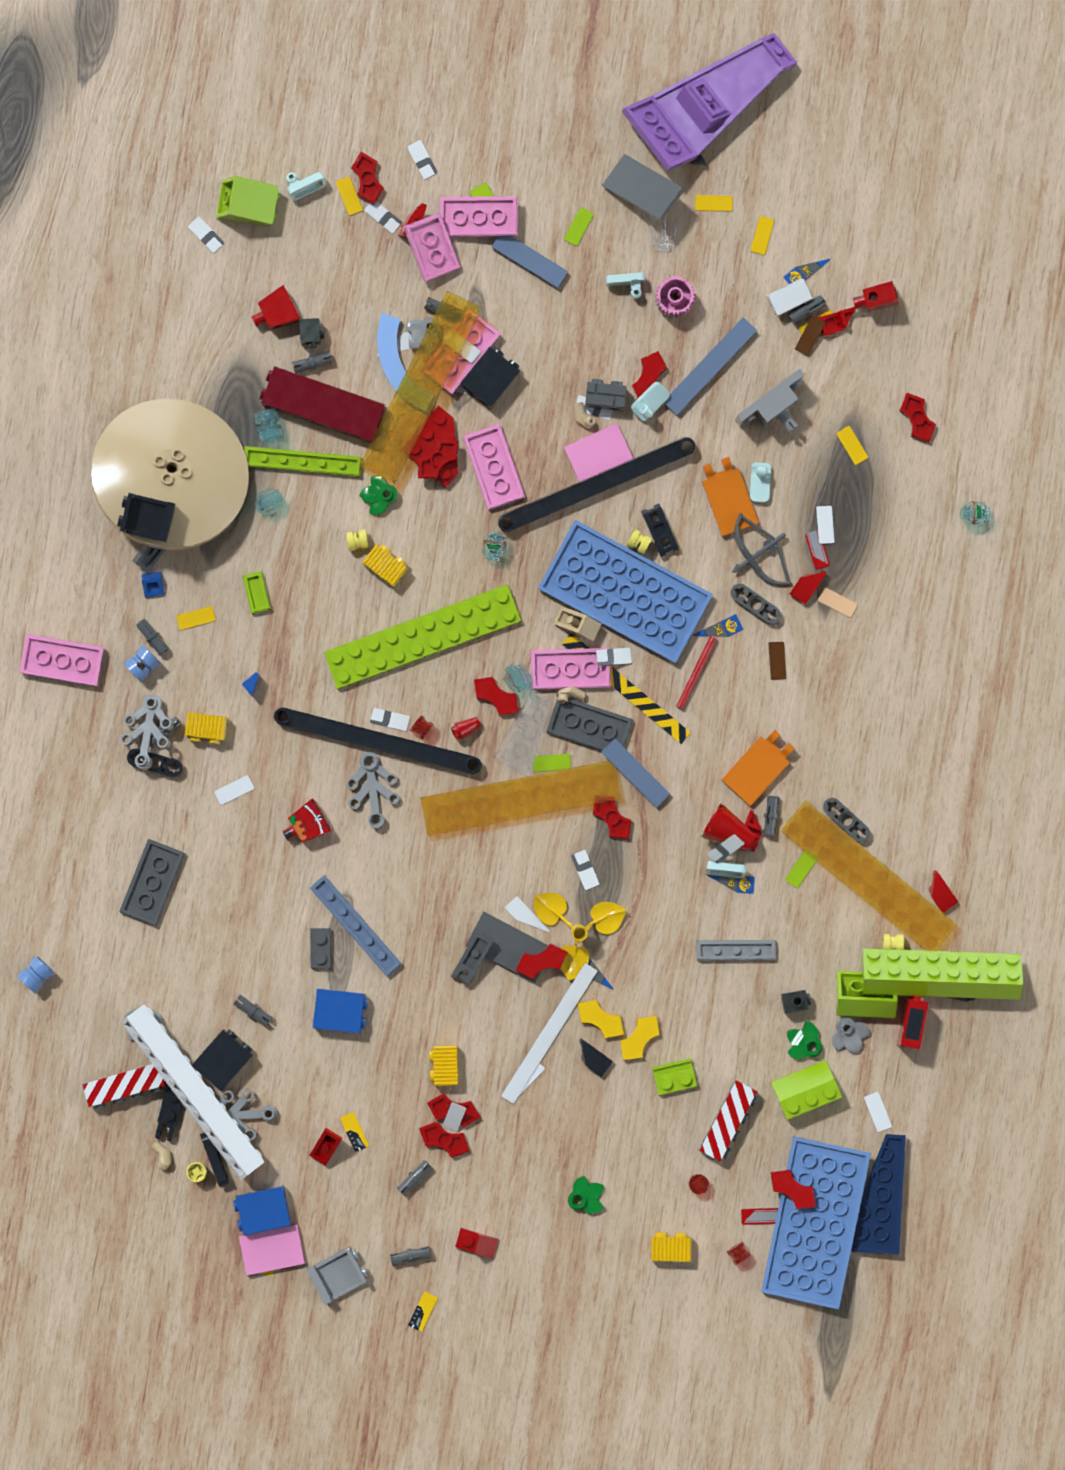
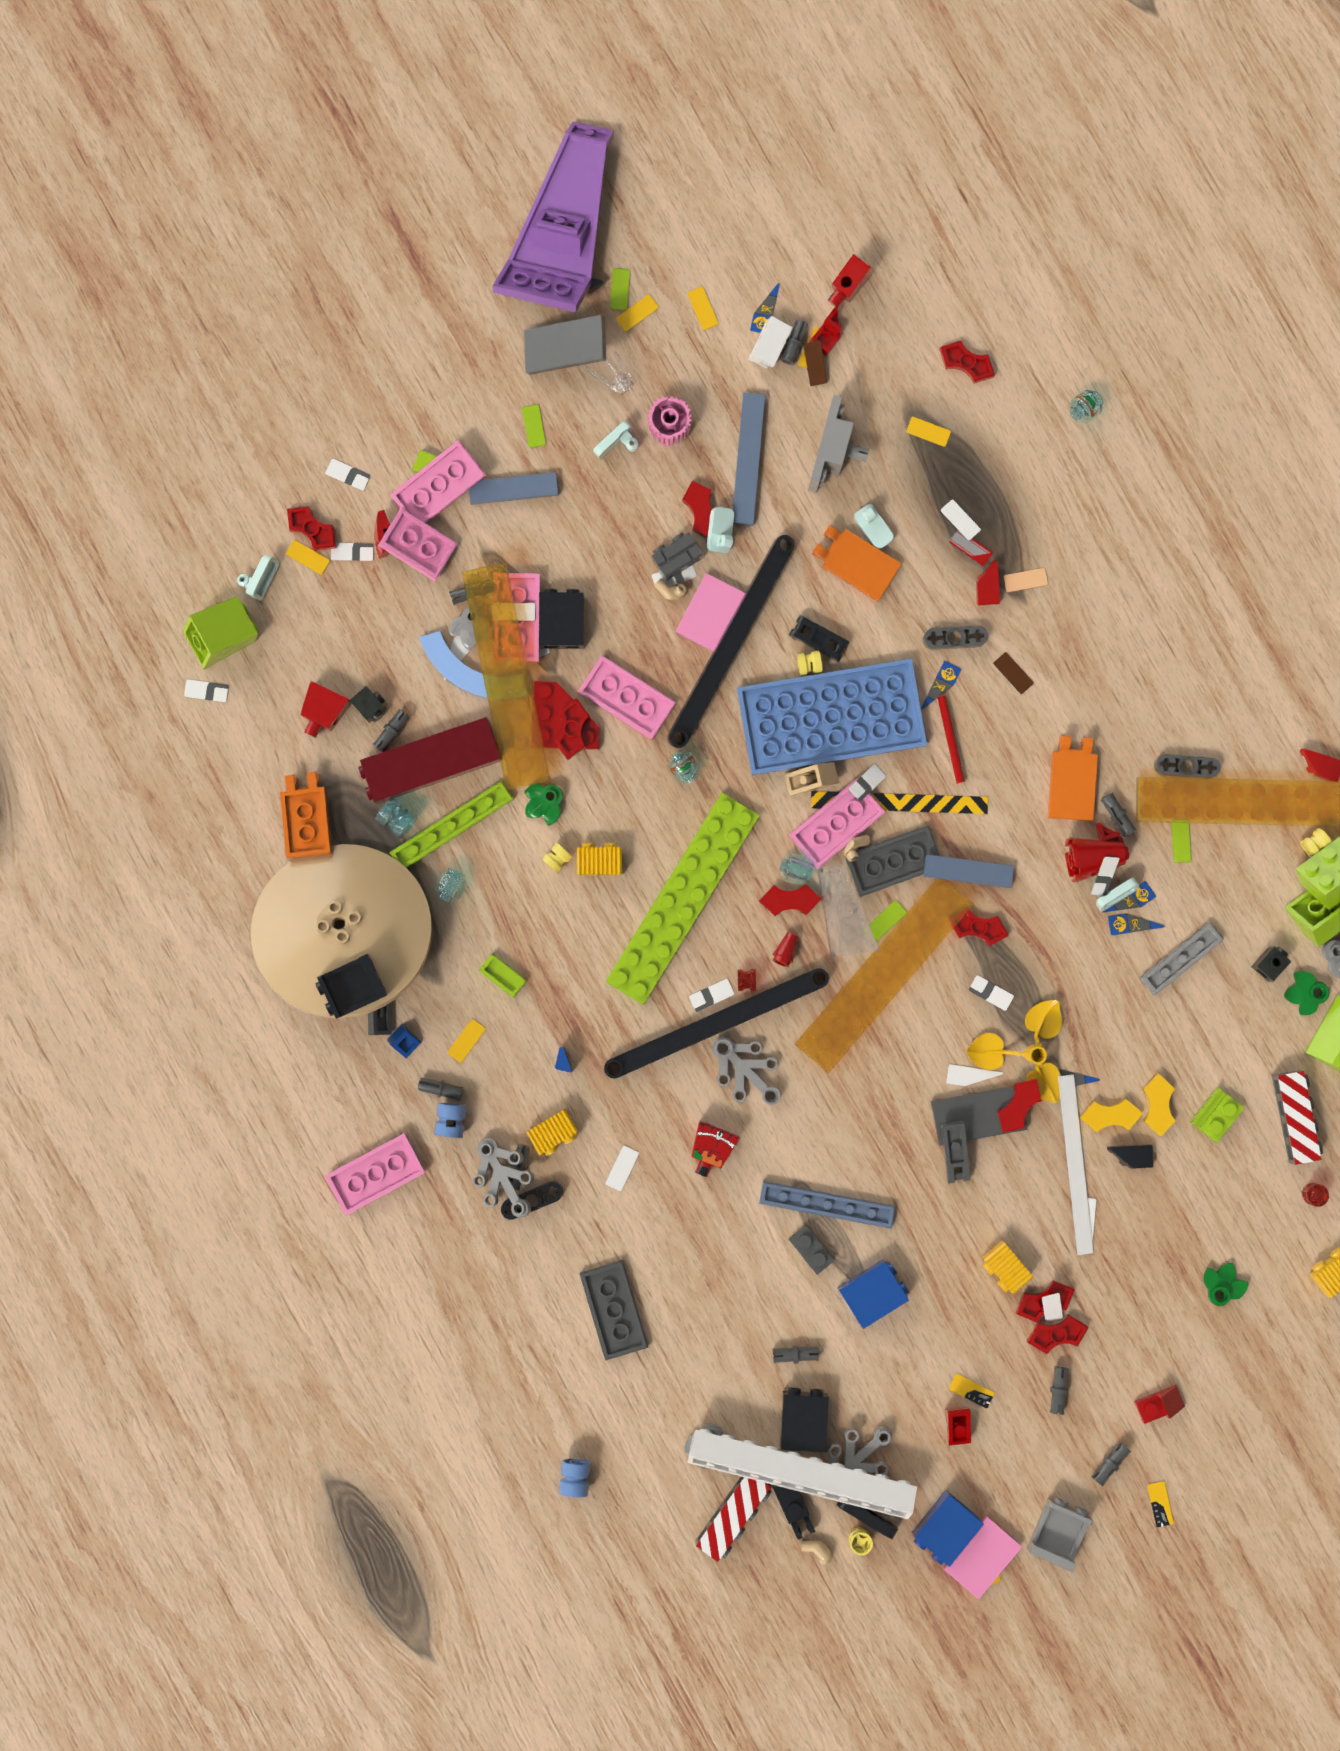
camera: 35 degrees left, 0 degrees up
dark grey piece [732,513,791,585] -> none
none -> orange tile [280,772,332,859]
none -> lime sticker [610,268,630,311]
none -> sticker [1108,914,1165,935]

